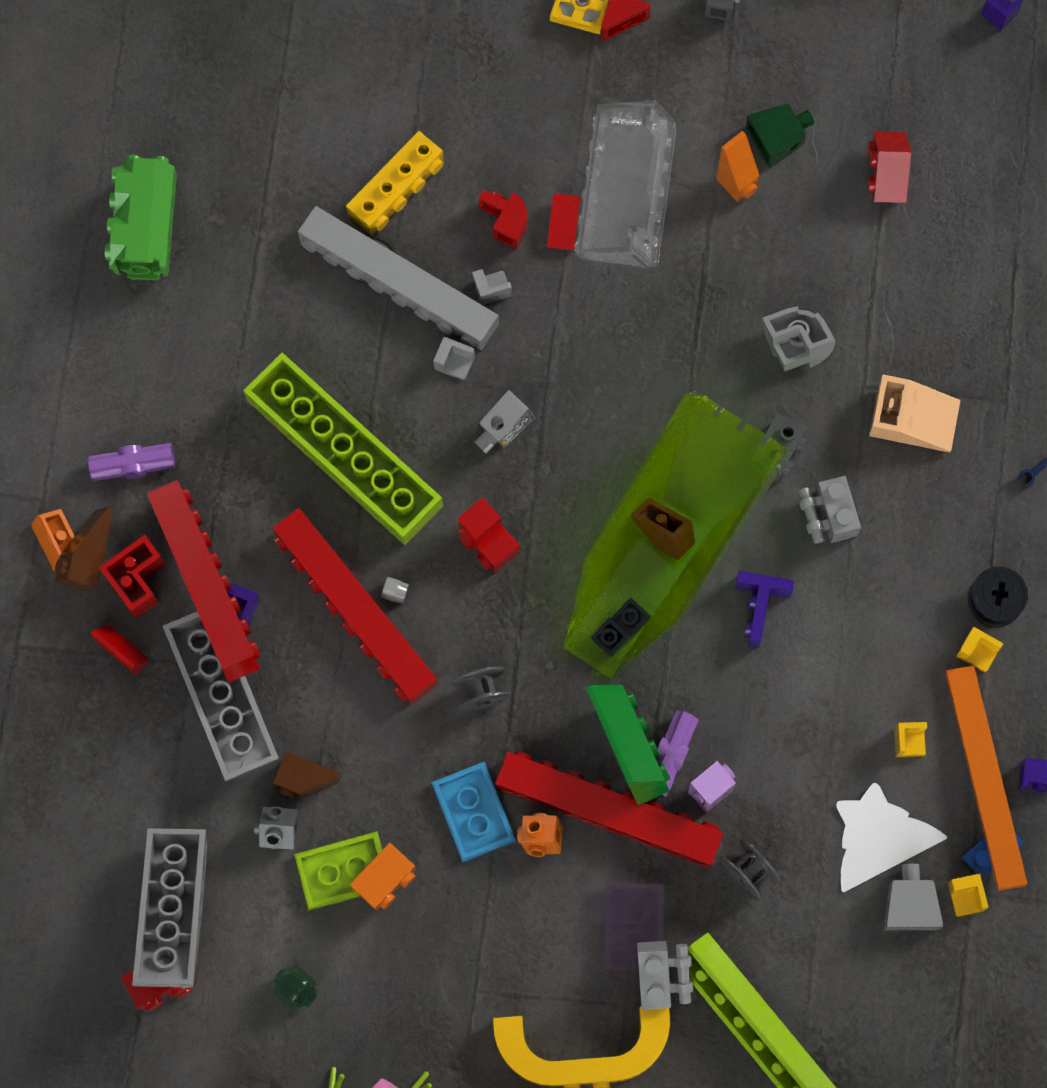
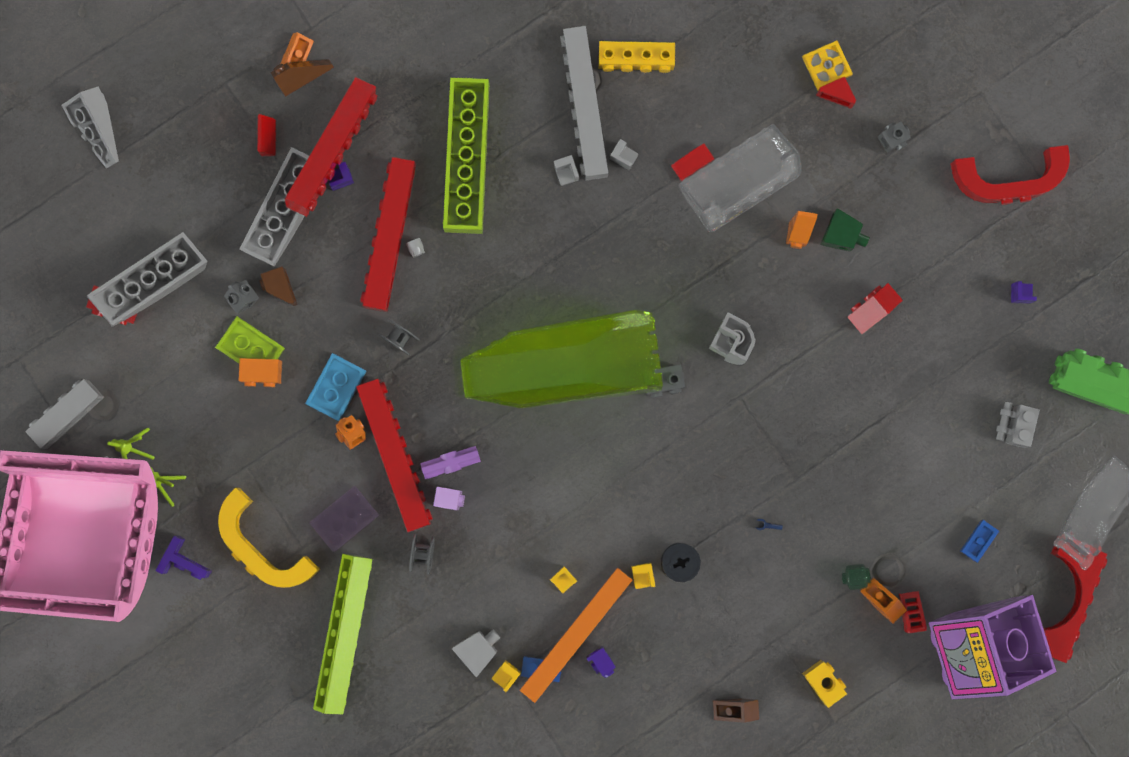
camera: 45 degrees right, 10 degrees up
medium lavender piece [88,443,175,481] -> none
red brick [99,535,165,619] -> none
clear green head [274,966,318,1010] -> none
red brick [457,497,520,574] -> none
light grey torso [474,390,535,453] -> none
red brick [479,190,527,249] -> none
green slope [586,685,671,805] -> none
black slope [591,597,653,657] -> none
reddish brown slope [631,498,696,560] -> none
light grey brick [637,941,693,1010] -> none
dark purple bracket [735,571,794,647] -> none
light grey brick [799,476,861,544] -> none
white sticker [836,783,947,892] -> none
light nougat slope [869,375,960,453] -> none

